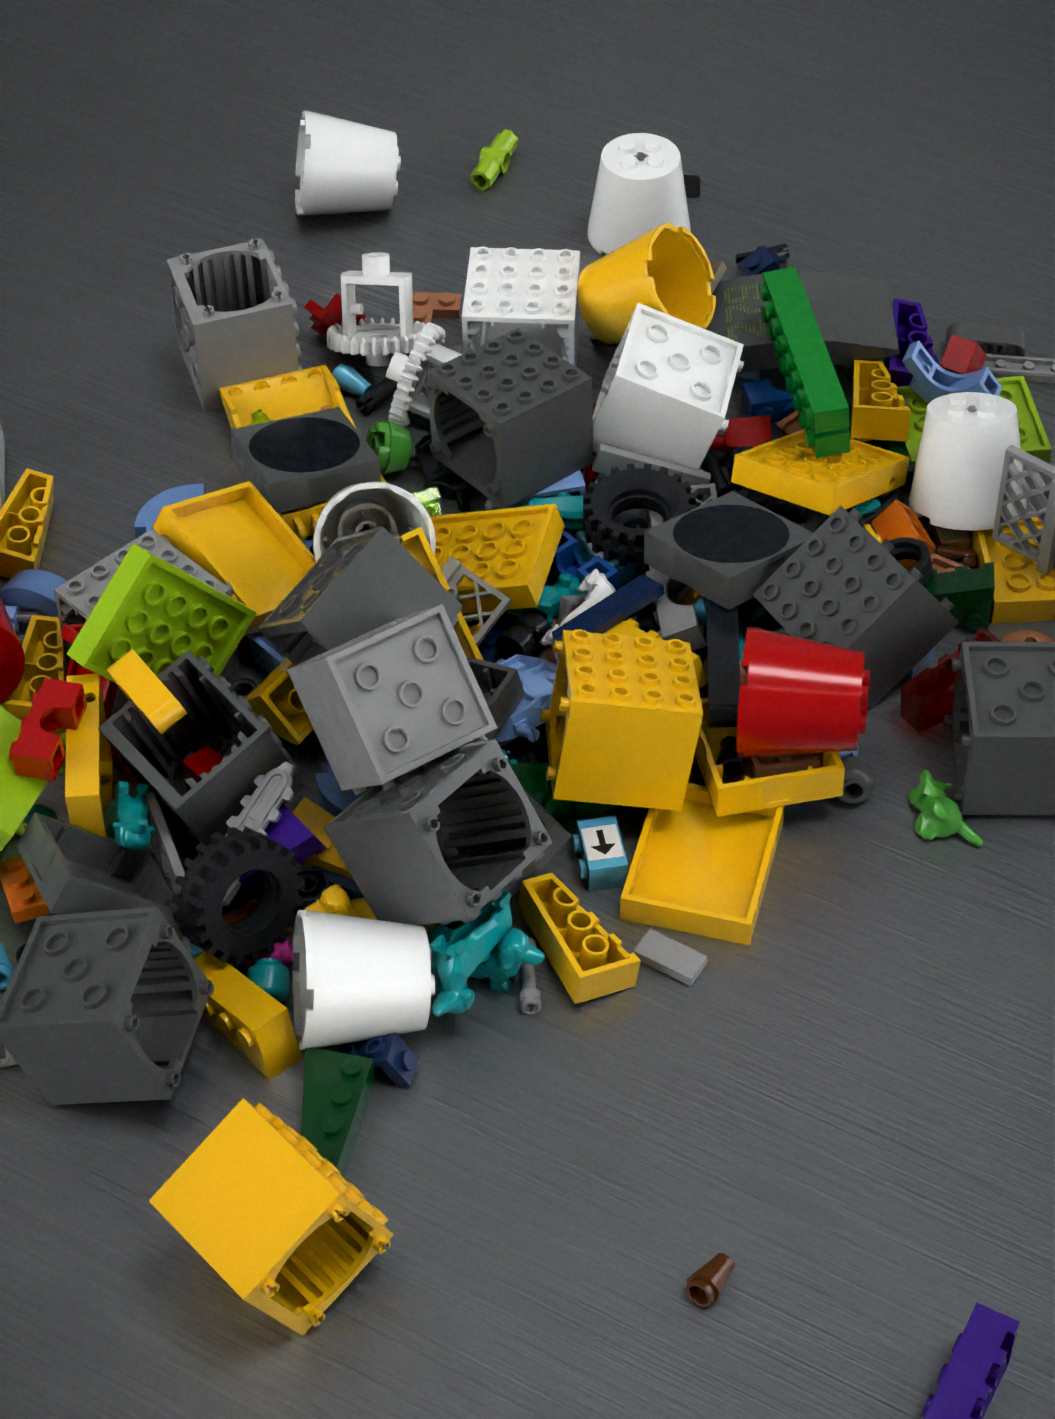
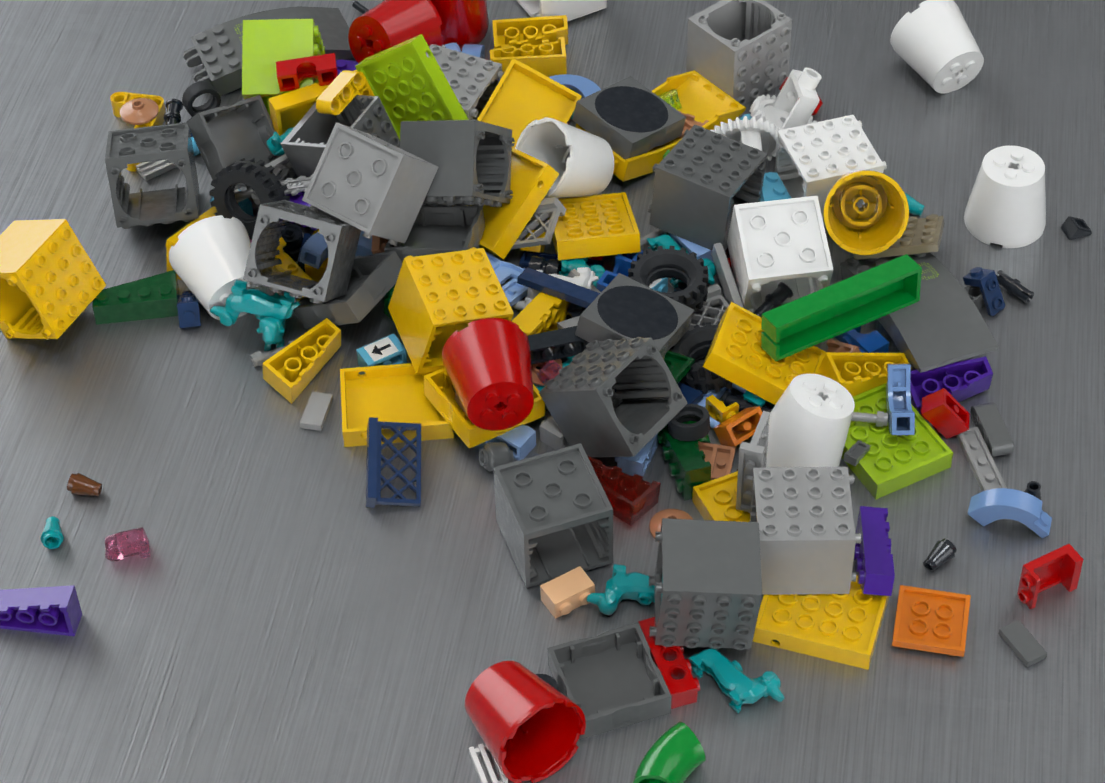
camera: 70 degrees right, 0 degrees up
clear neon green tile [412,486,442,516] -> none
lime piece [470,129,518,191] -> none
bright green animal [908,769,983,846] -> none
none -> teal cone [40,516,64,549]
none -> clear pink leg [104,527,150,561]
none -> dark blue fence [366,417,421,508]
none -> yellow wedge [490,37,567,77]

